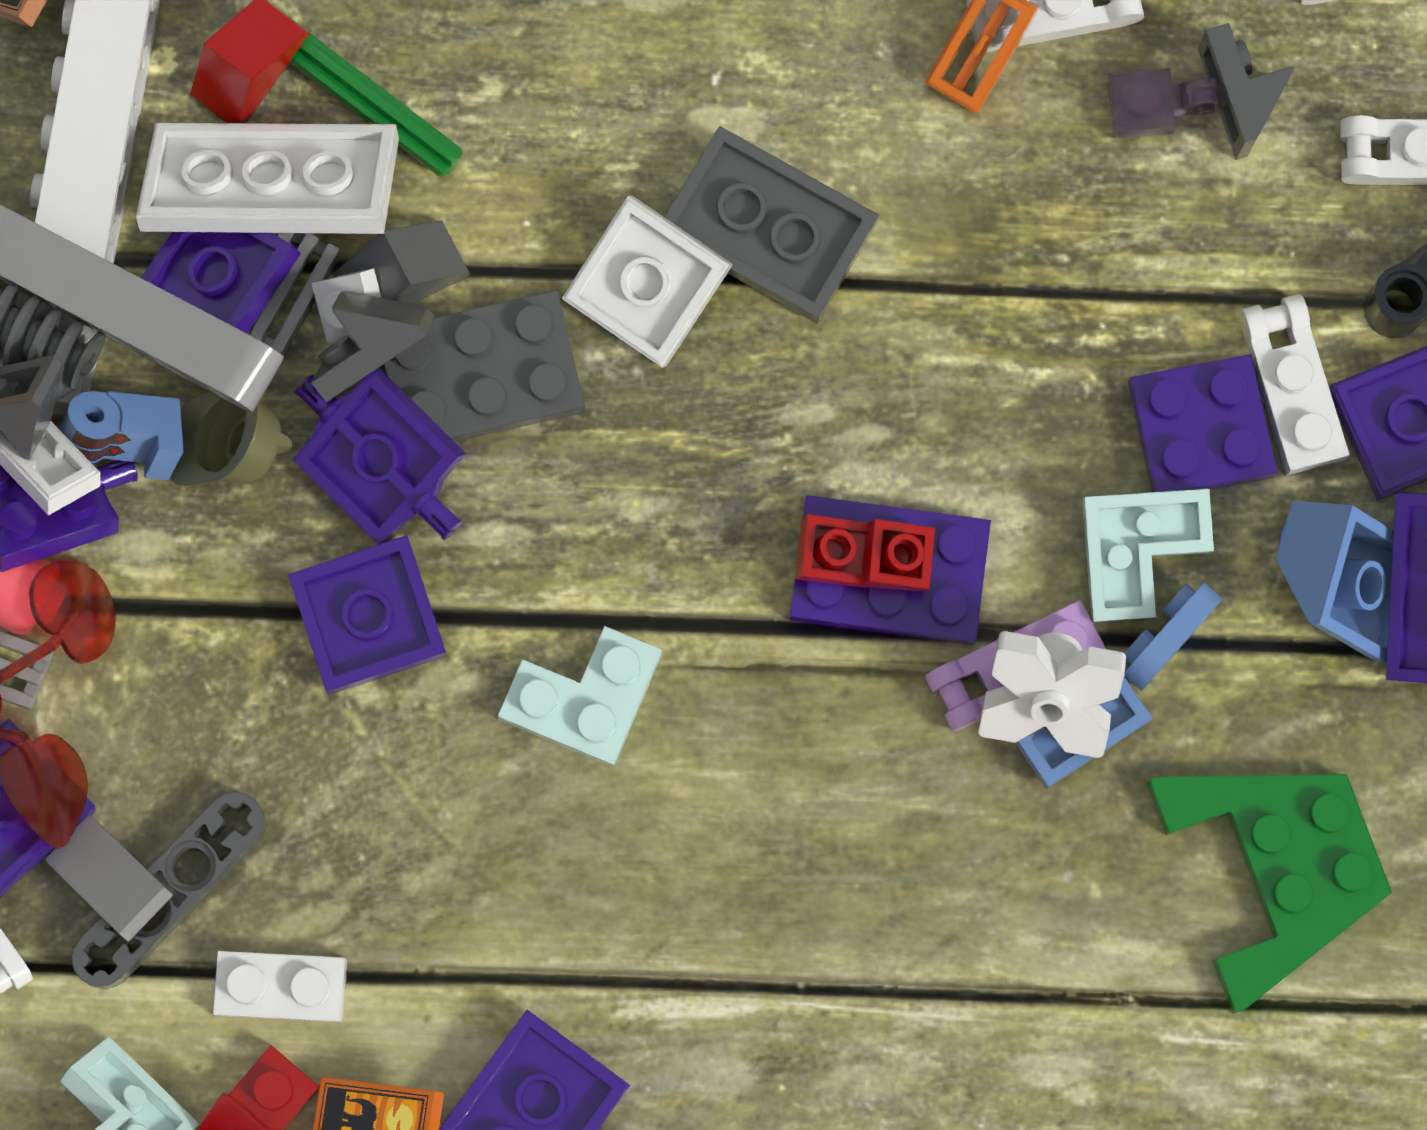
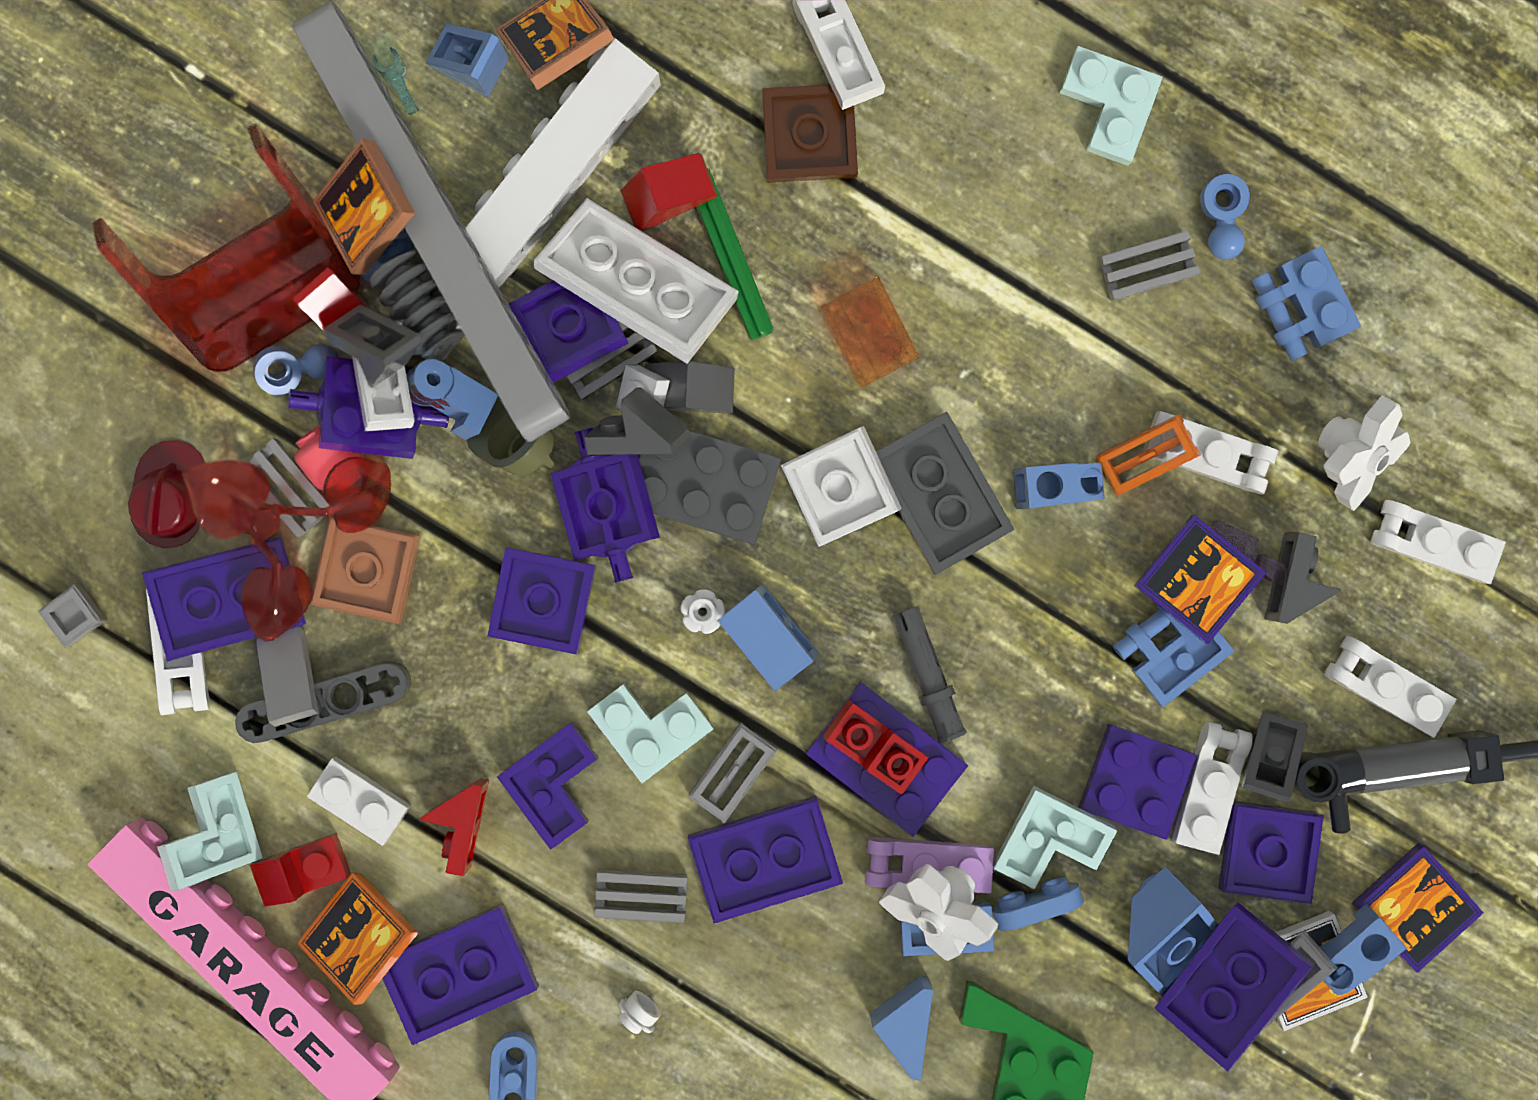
camera: 30 degrees right, 10 degrees up
none -> nougat tile [310,516,421,624]
none -> red slope [419,778,489,876]
none -> dark purple plate [497,721,599,850]
none -> light grey tile [594,869,688,923]
none -> white plate [619,991,661,1034]
none -> white plate [681,589,725,634]
none -> dark purple tile [687,796,843,924]
none -> light grey tile [688,722,777,823]
none -> medium blue hinge [717,583,819,691]
none -> clear orange plate [819,276,920,389]
none -> medium blue slope [869,976,933,1080]
none -> dark grey pin [892,606,967,743]
none -> medium blue leg [1013,463,1105,510]
none -> medium blue plate [1113,605,1235,707]
none -> tile [1134,515,1266,644]
none -> dark grey slope [1242,711,1308,803]

